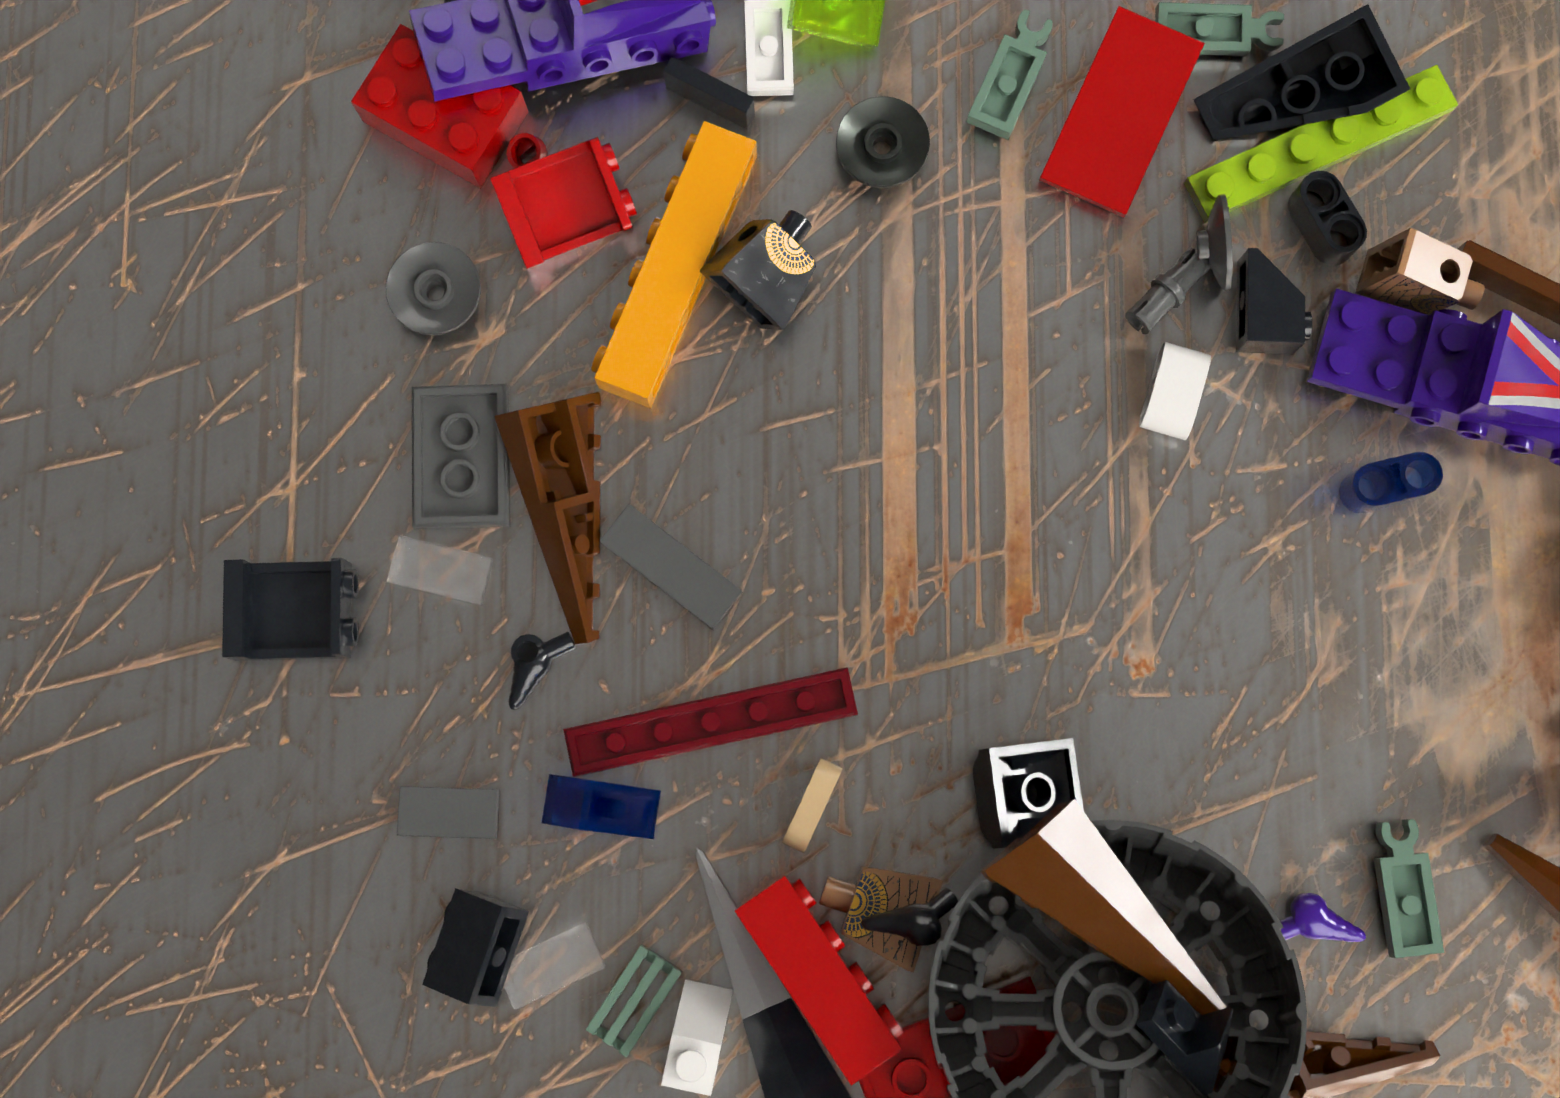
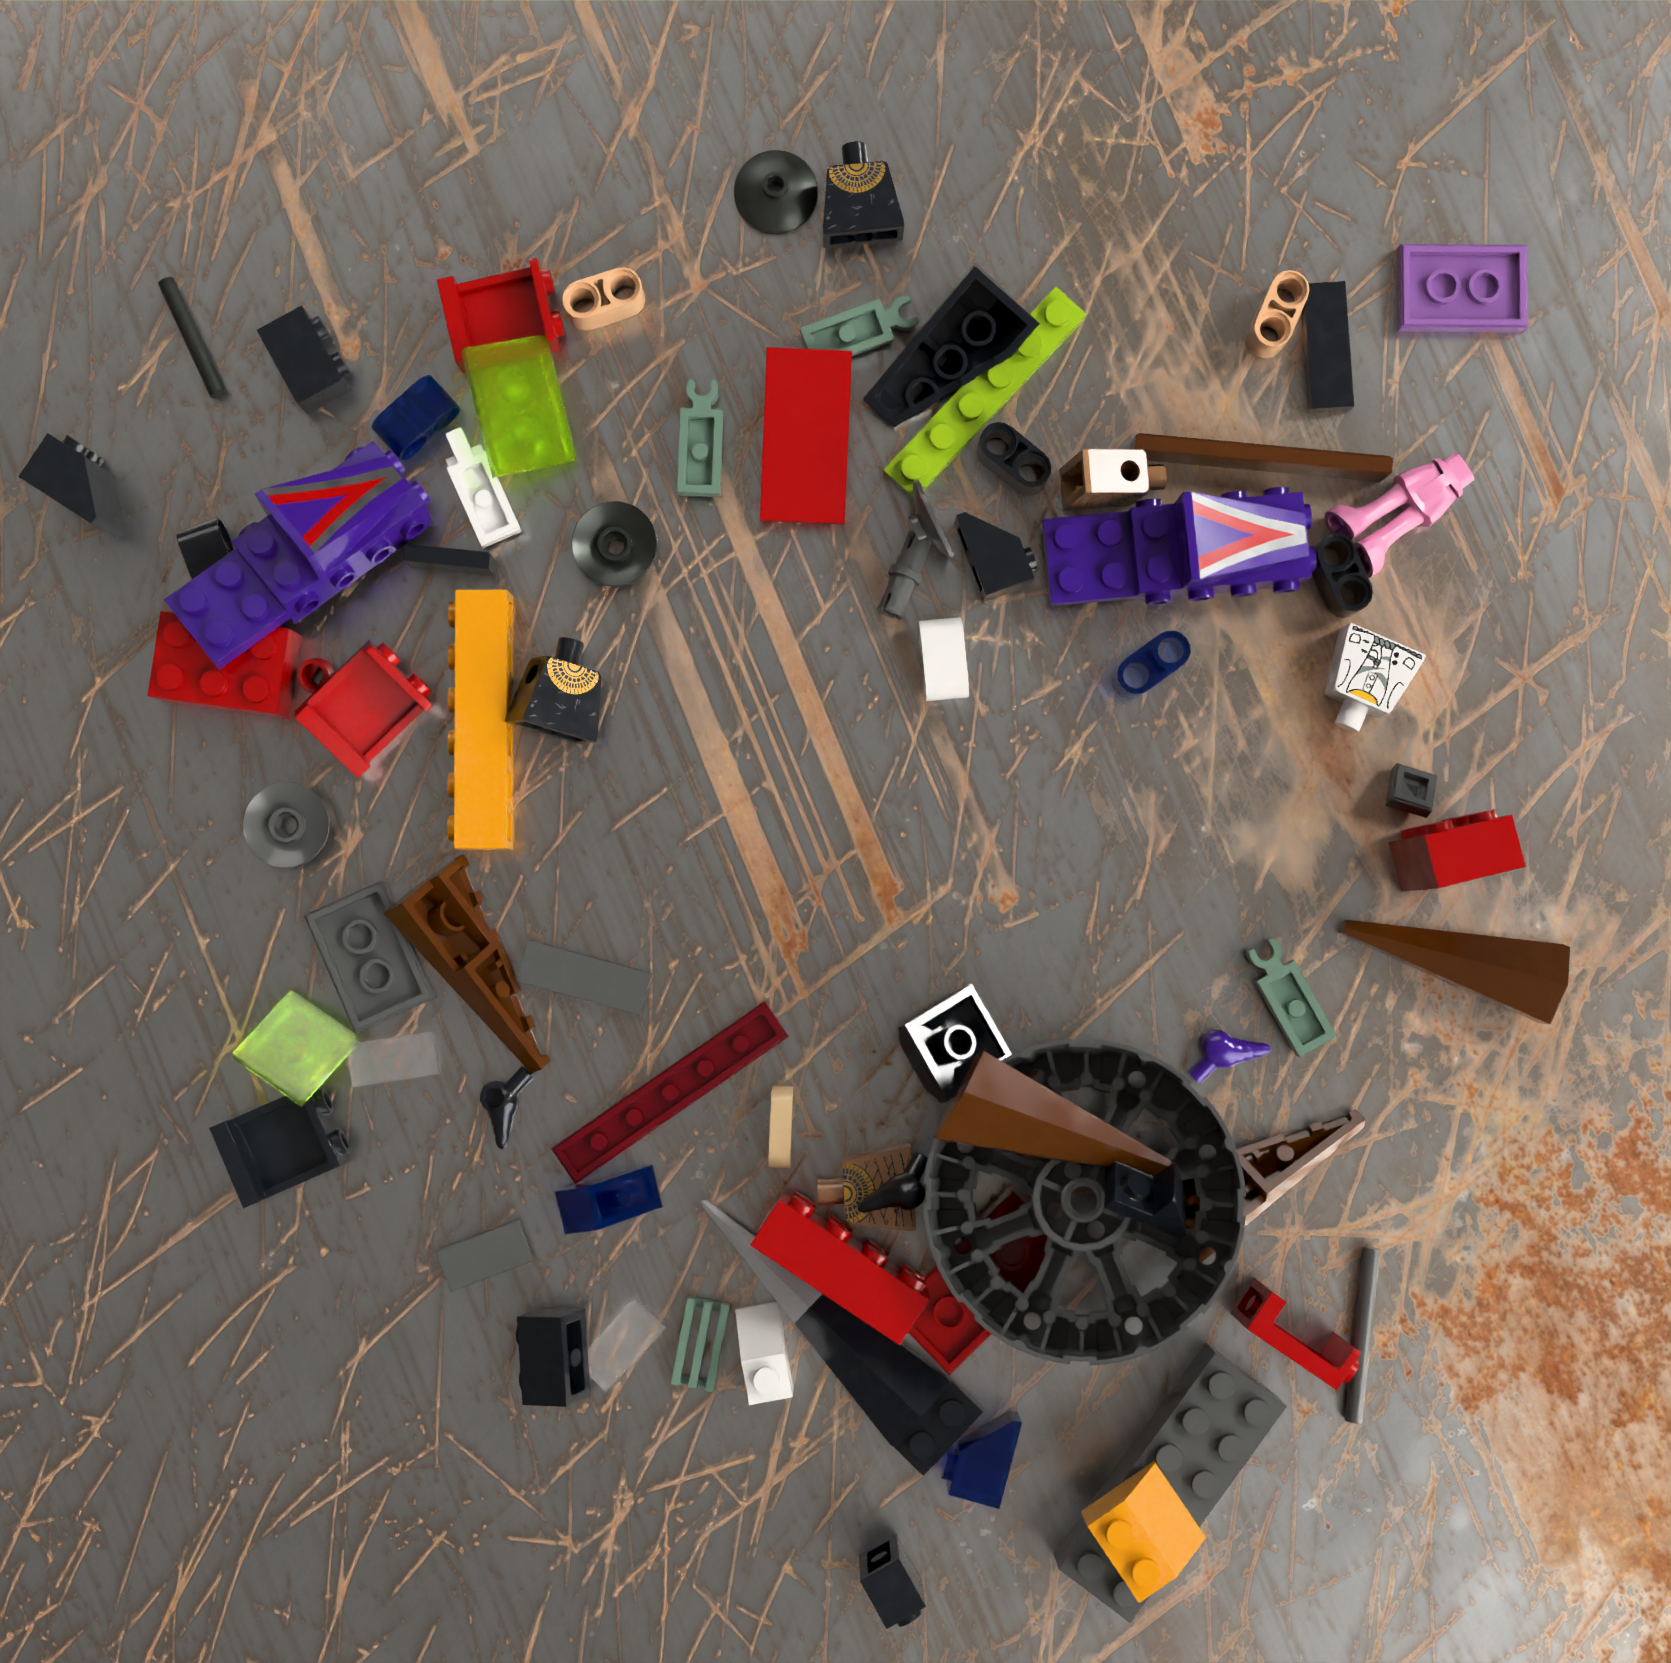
camera: 25 degrees left, 5 degrees up
none -> clear neon green tile [232,990,360,1107]

